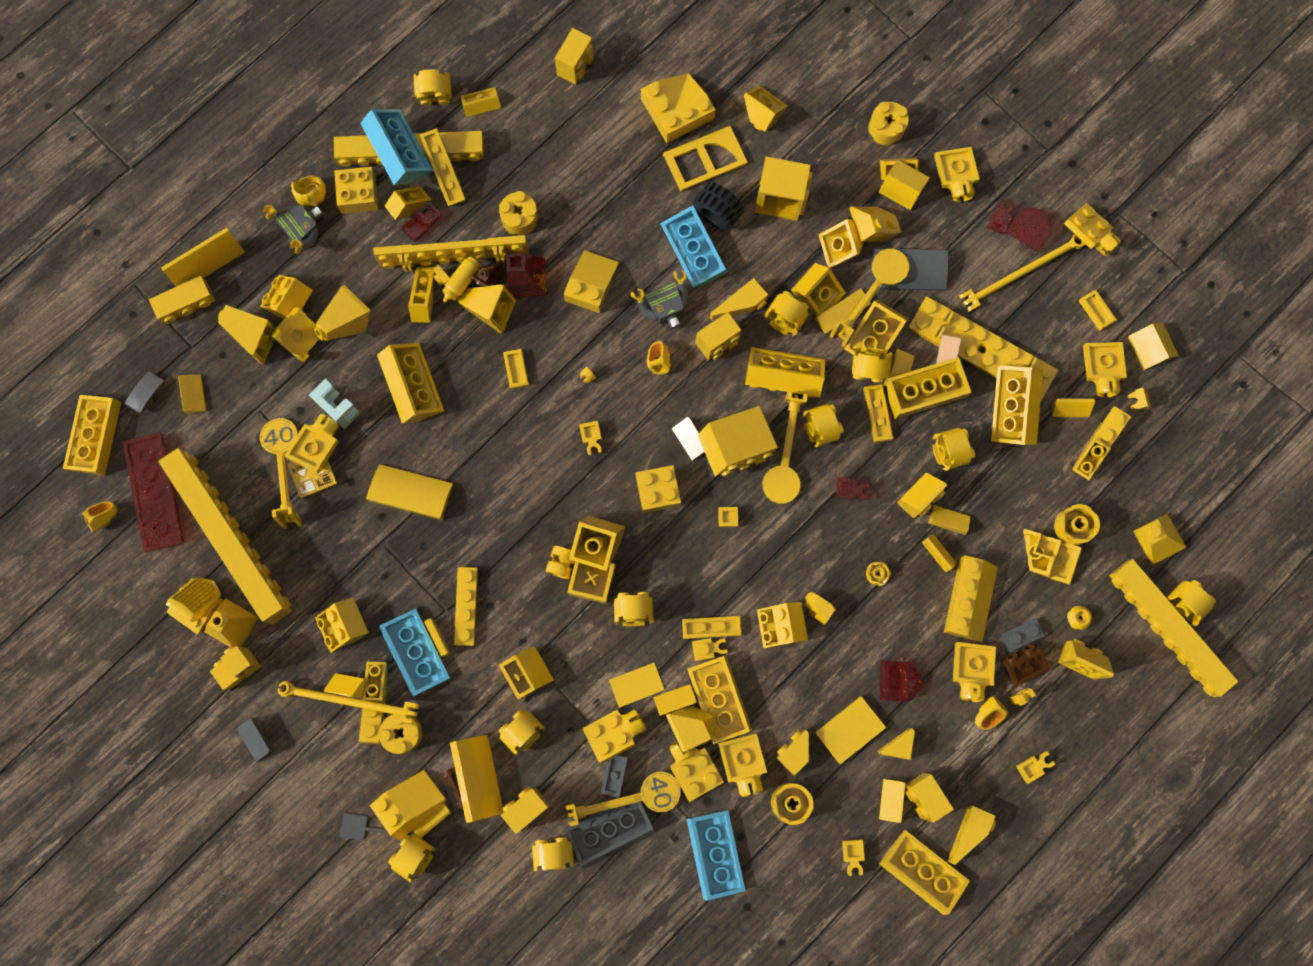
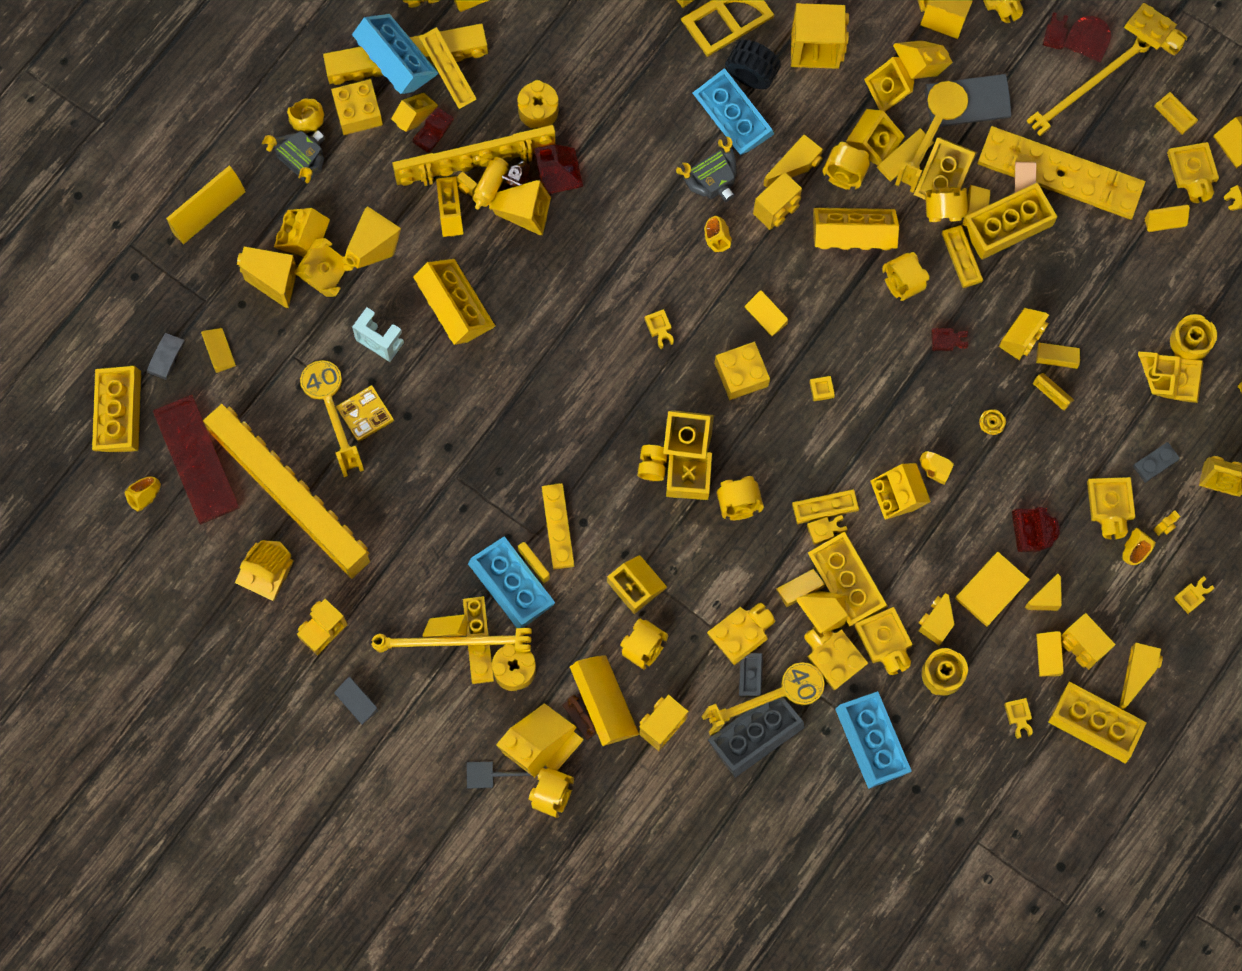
camera: 10 degrees left, 5 degrees down
yellow brick [149,276,215,324] -> none
yellow slope [204,598,259,647] -> none
yellow plate [284,414,339,474] -> none
yellow slope [315,598,369,653] -> none
yellow slope [366,464,453,520] -> none
yellow tile [503,349,529,390] -> none
yellow brick [532,837,574,871] -> none
yellow slope [563,250,619,313] -> none
yellow hinge [580,366,597,383] -> none
yellow sticker [609,663,665,708] -> none
yellow container [698,406,778,477] -> none
yellow piece [762,391,808,504] -> none
yellow brick [933,428,975,471] -> none
yellow slope [944,555,998,642] -> none
yellow slope [991,366,1044,445] -> none
reddish brown bracket [1001,643,1050,687] -> none
yellow plate [1067,606,1092,630] -> none
yellow slope [1072,406,1131,480] -> none

